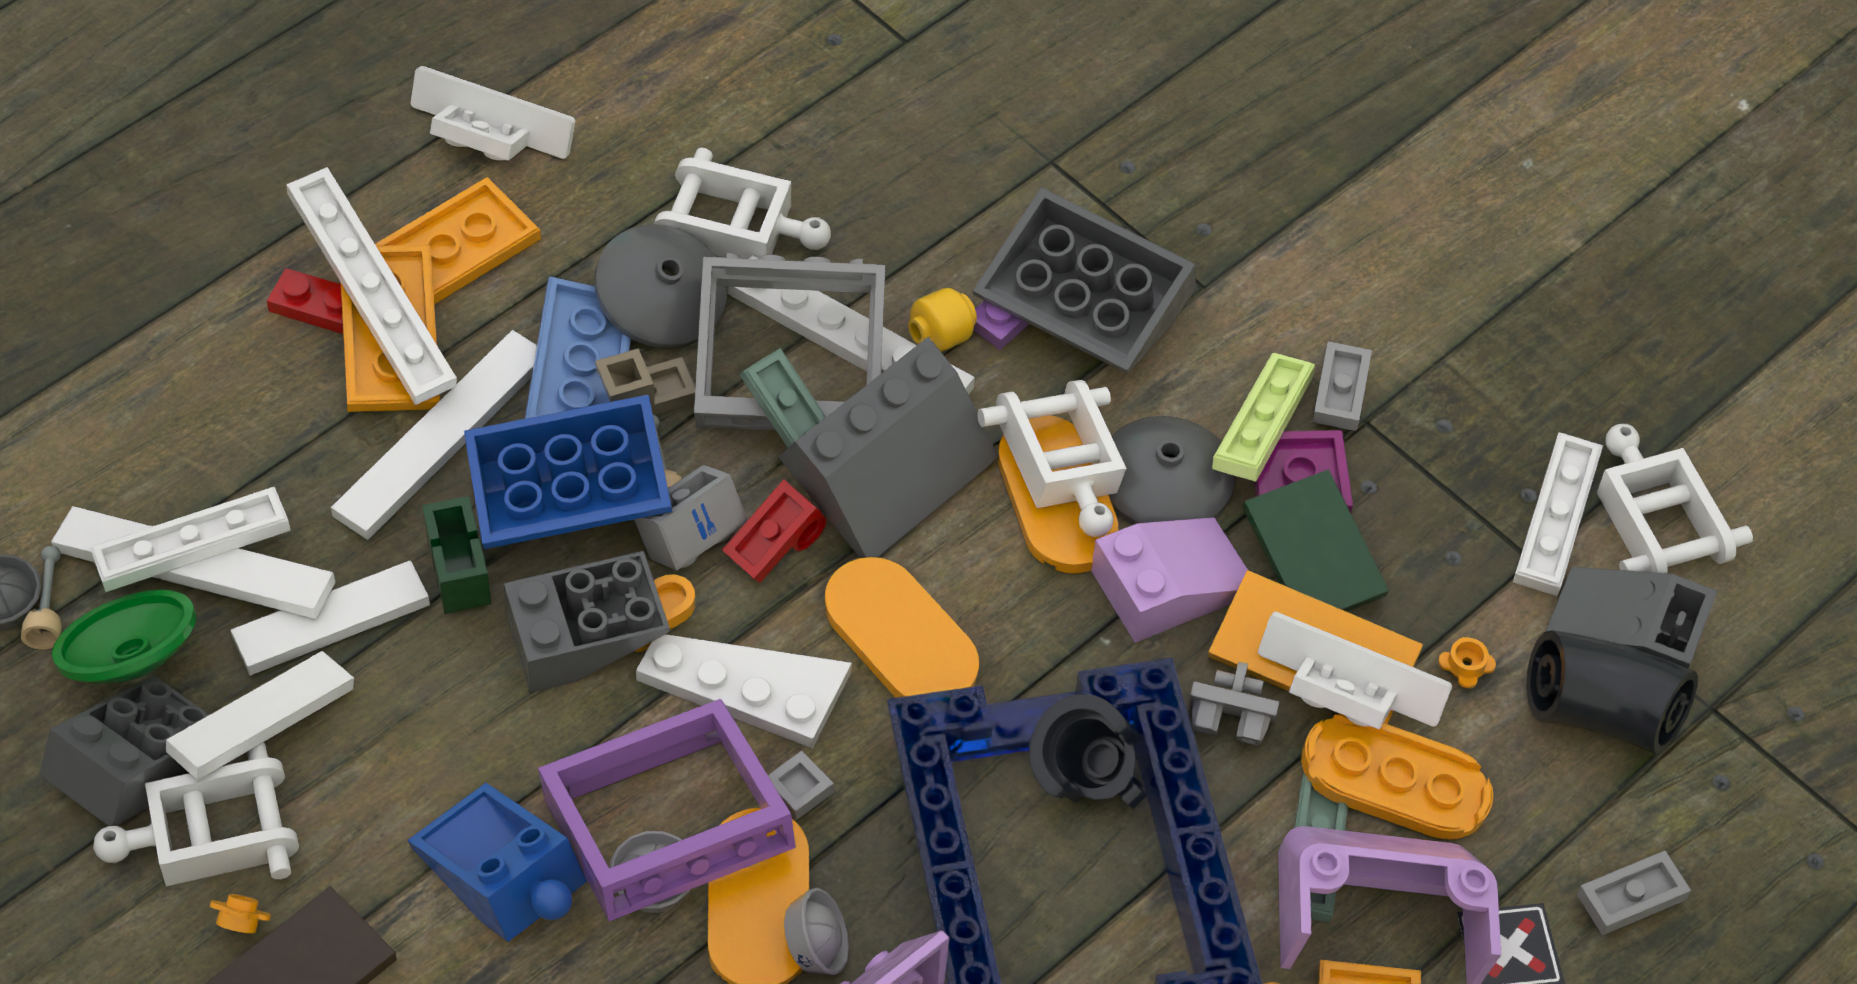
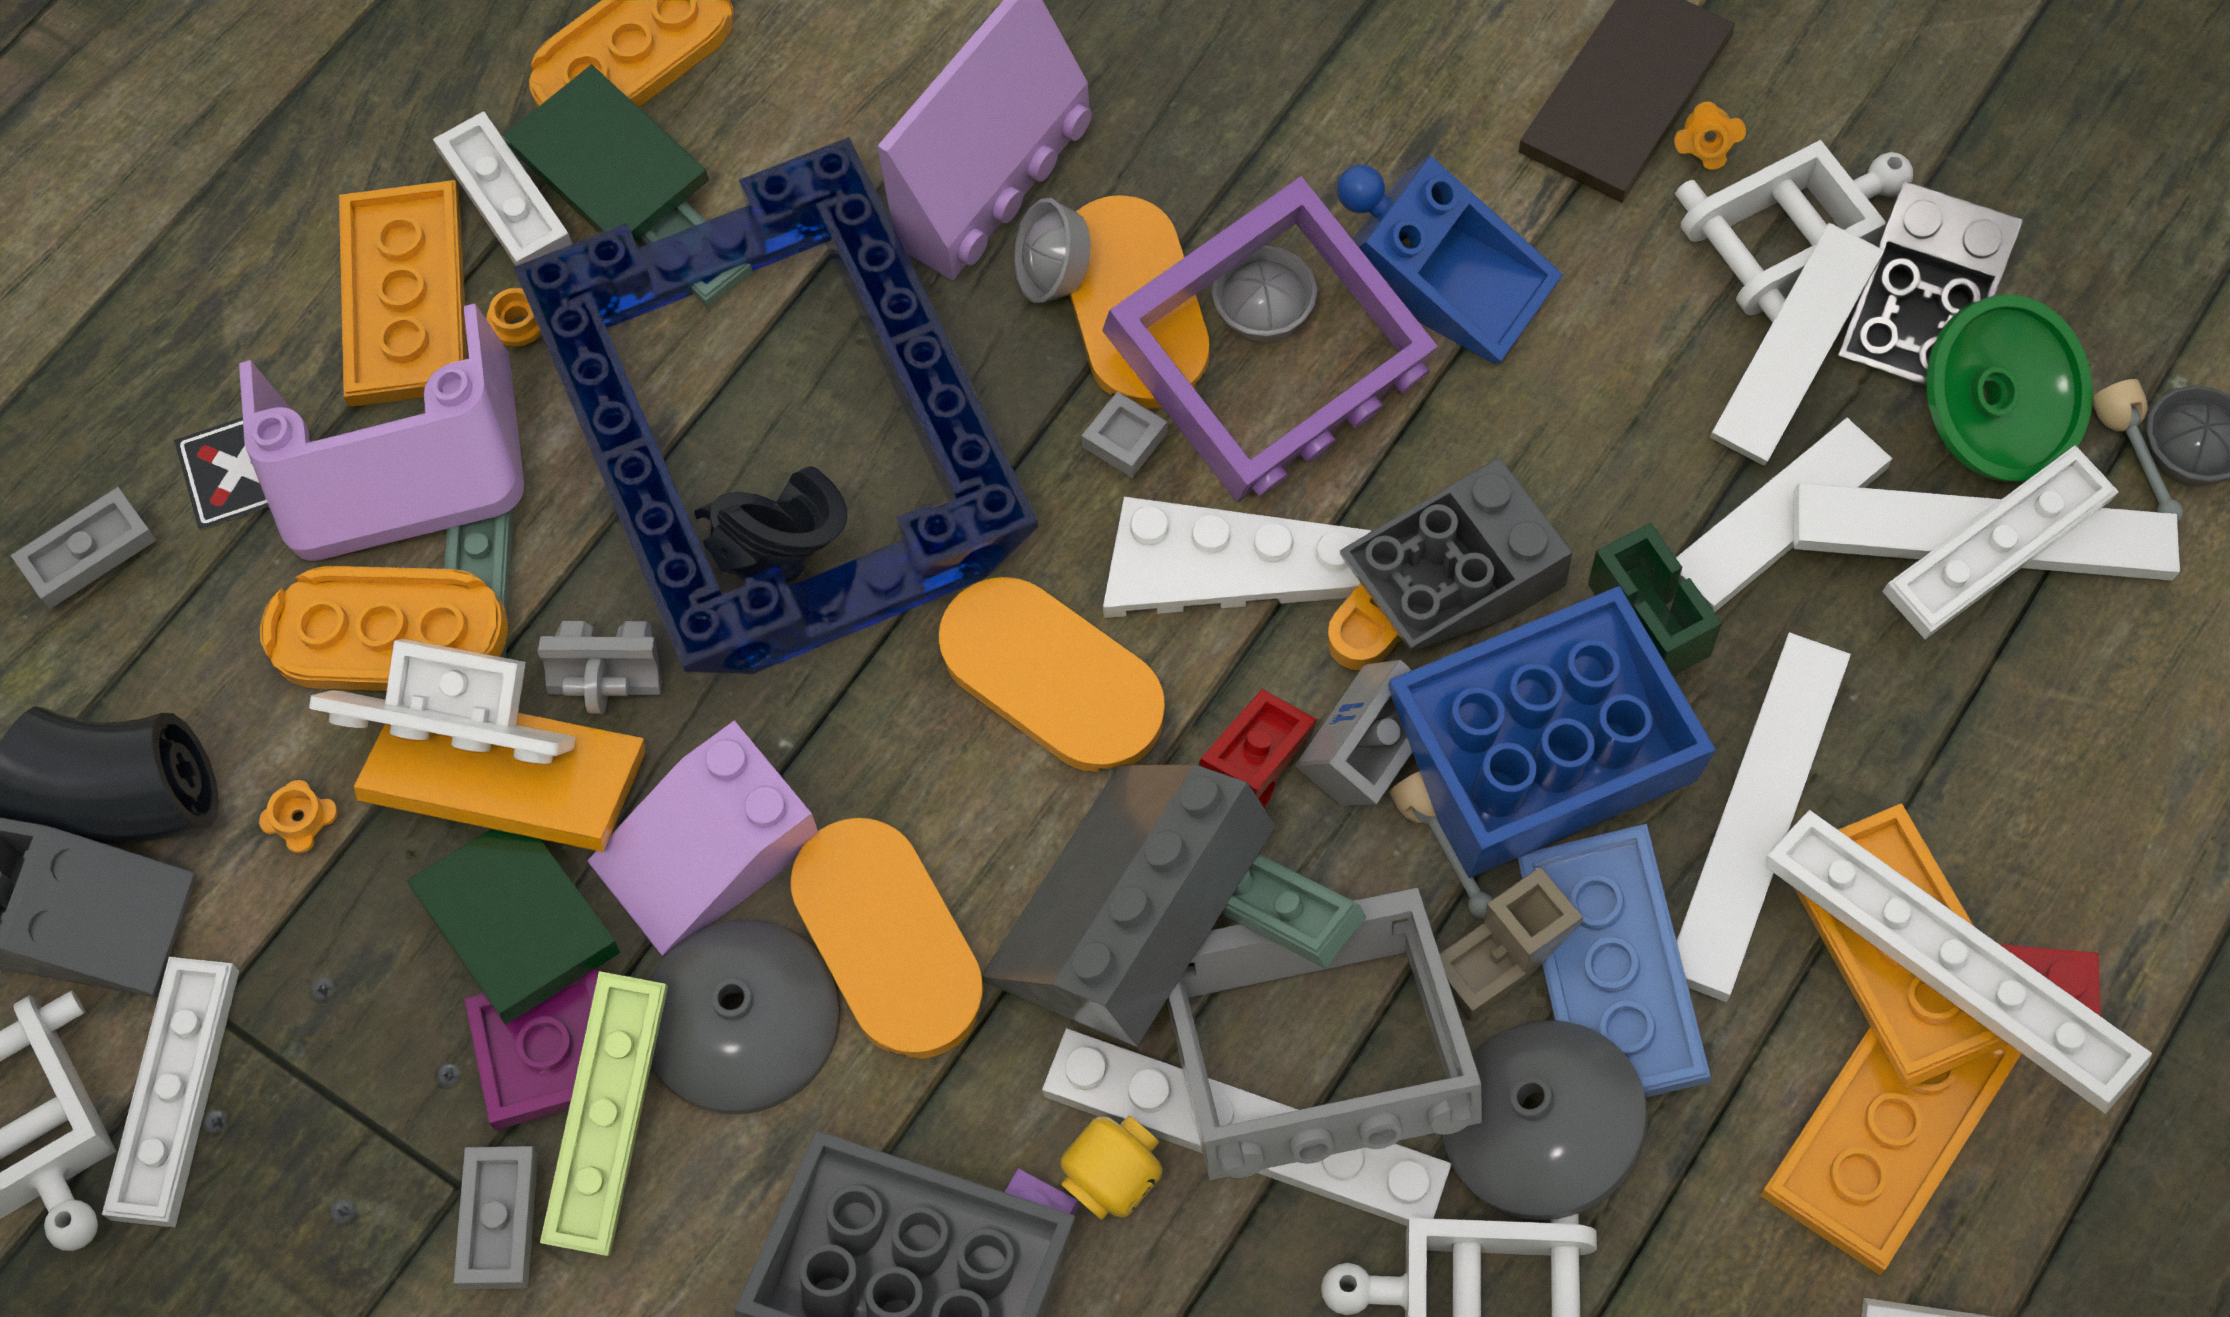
camera: 175 degrees right, 10 degrees up
white piece [977,380,1126,537] -> none

